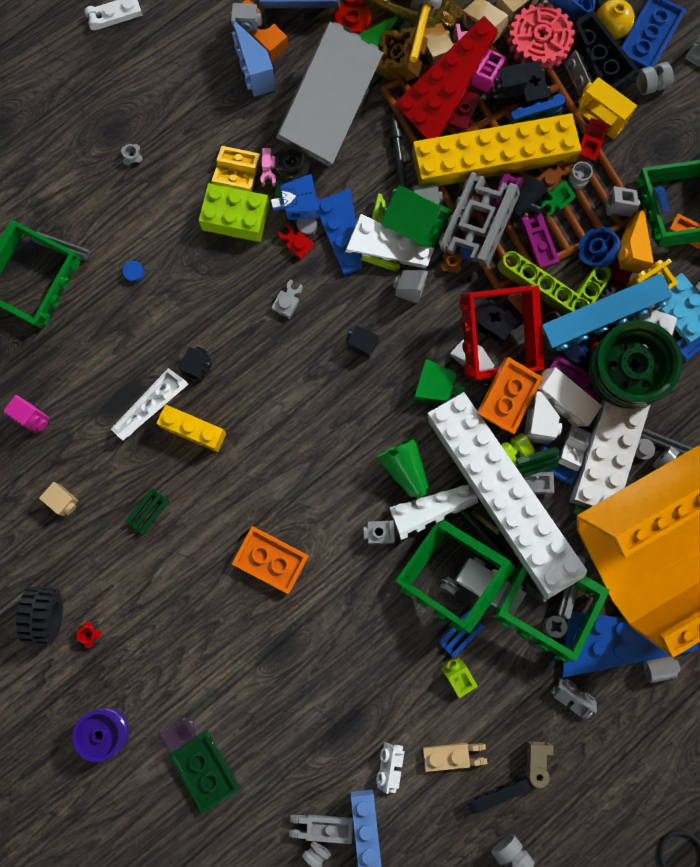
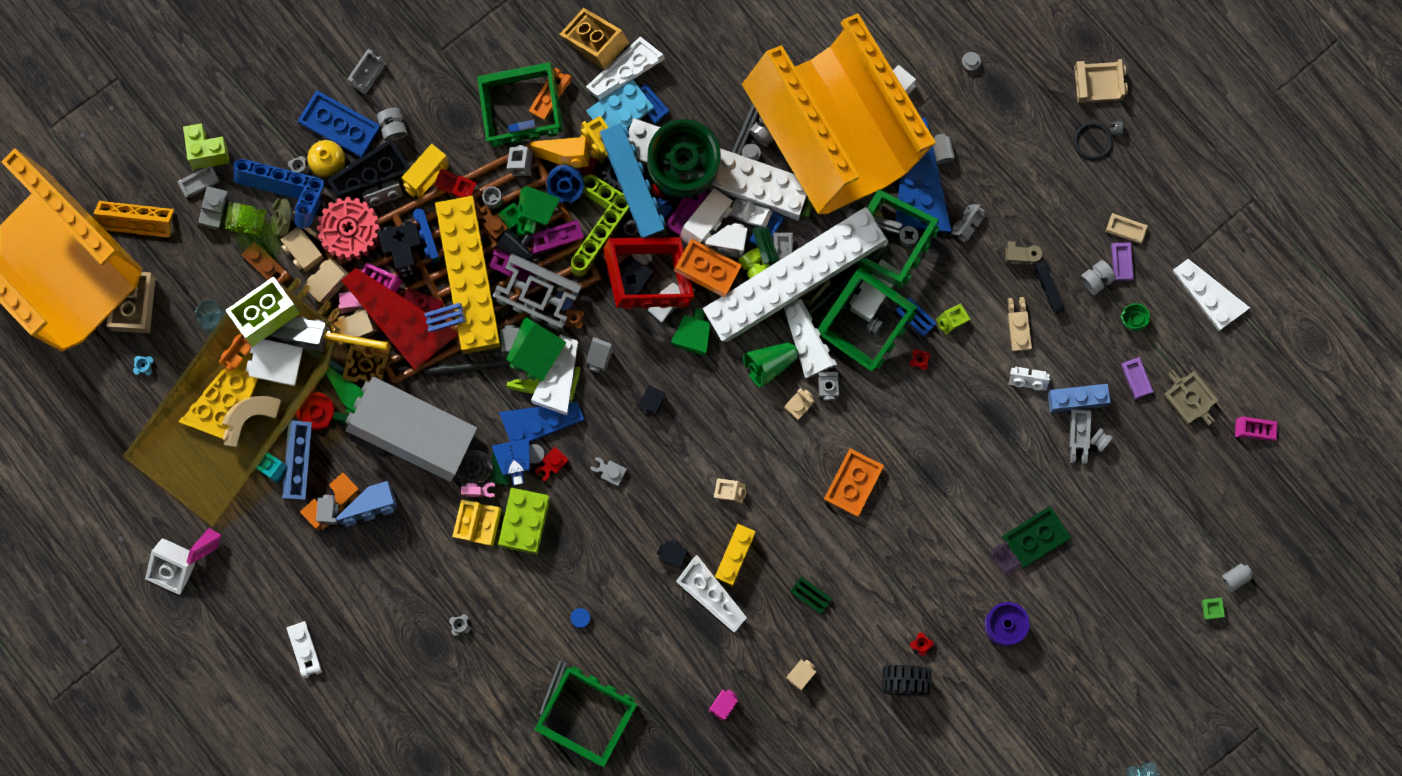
camera: 90 degrees left, 0 degrees up
none -> blue tile [424,303,466,332]
none -> green torso [517,186,560,235]
none -> tan bracket [714,479,746,503]
none -> tan bracket [784,388,814,420]
none -> red plate [910,349,931,370]

